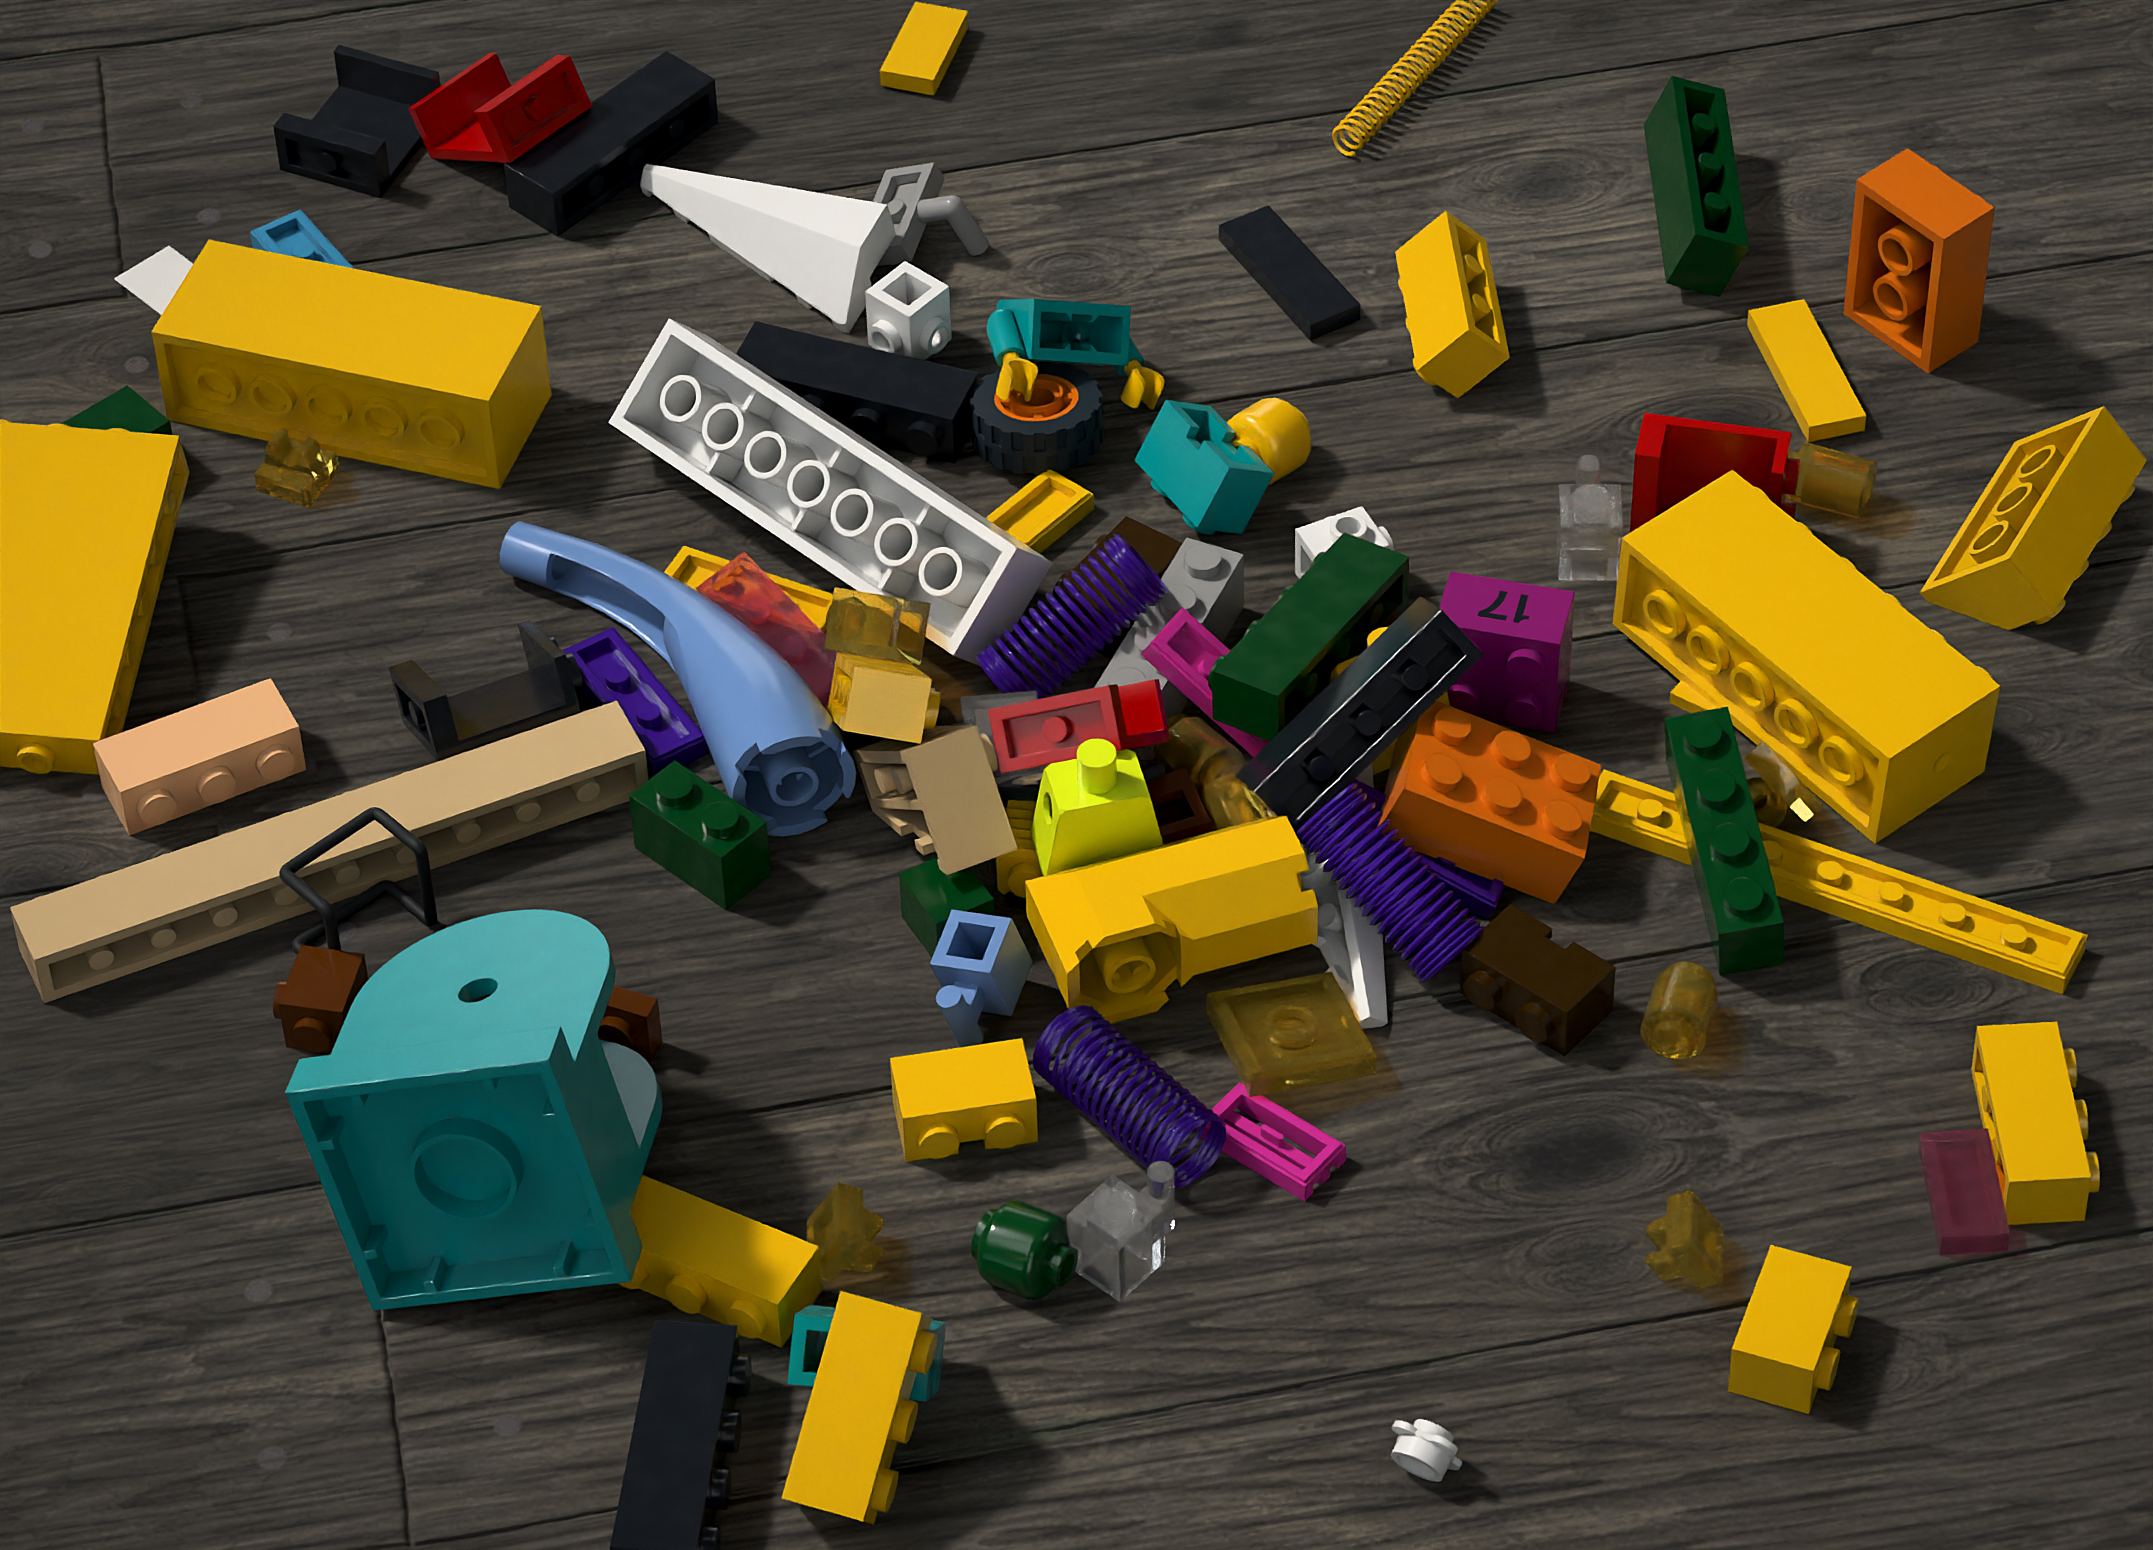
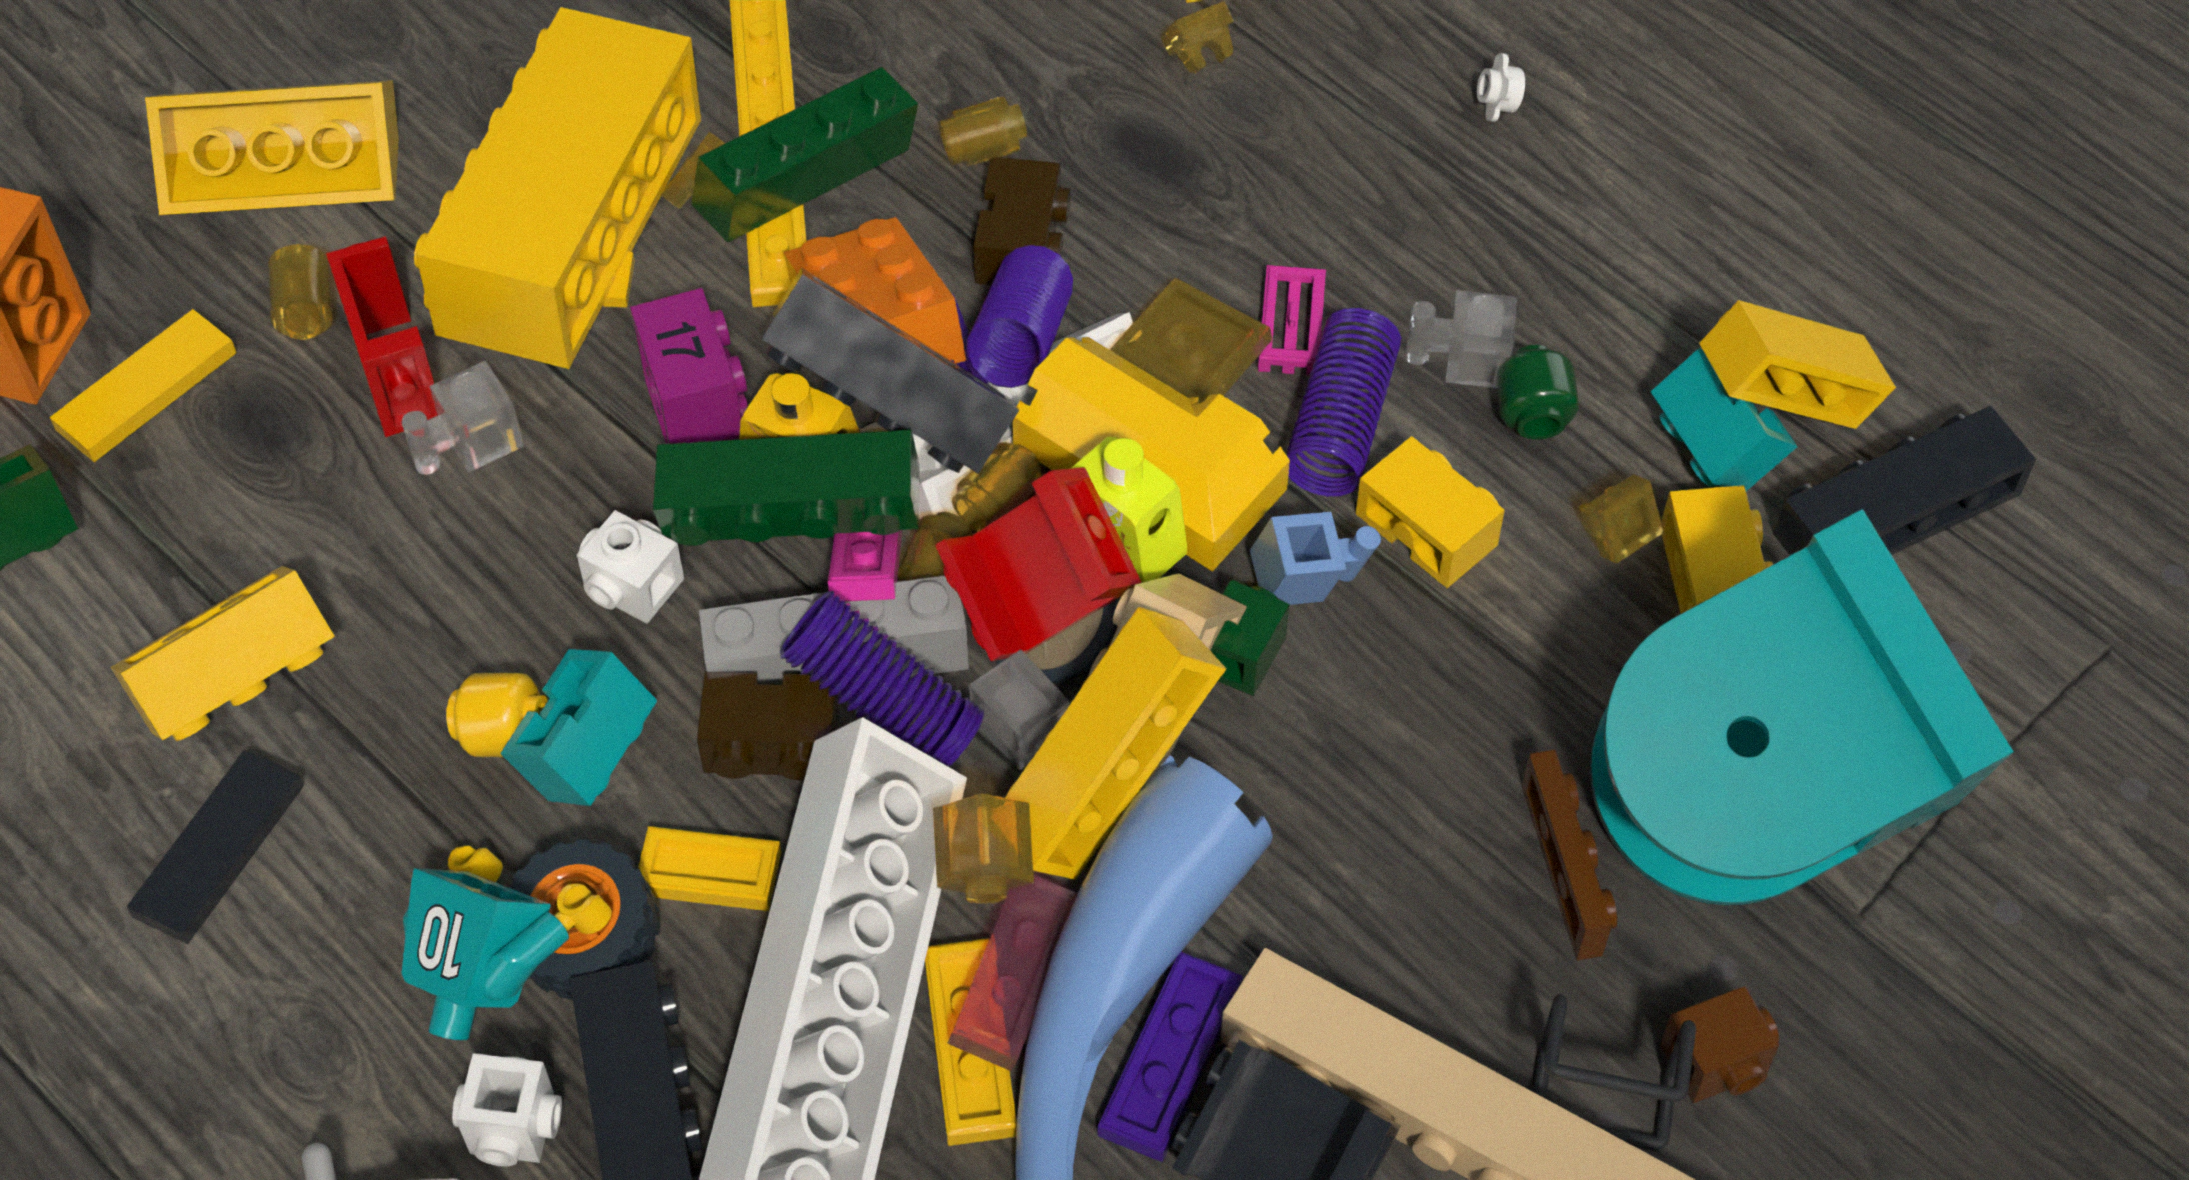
camera: 125 degrees left, 10 degrees up
dark green brick [629,760,771,910] -> none

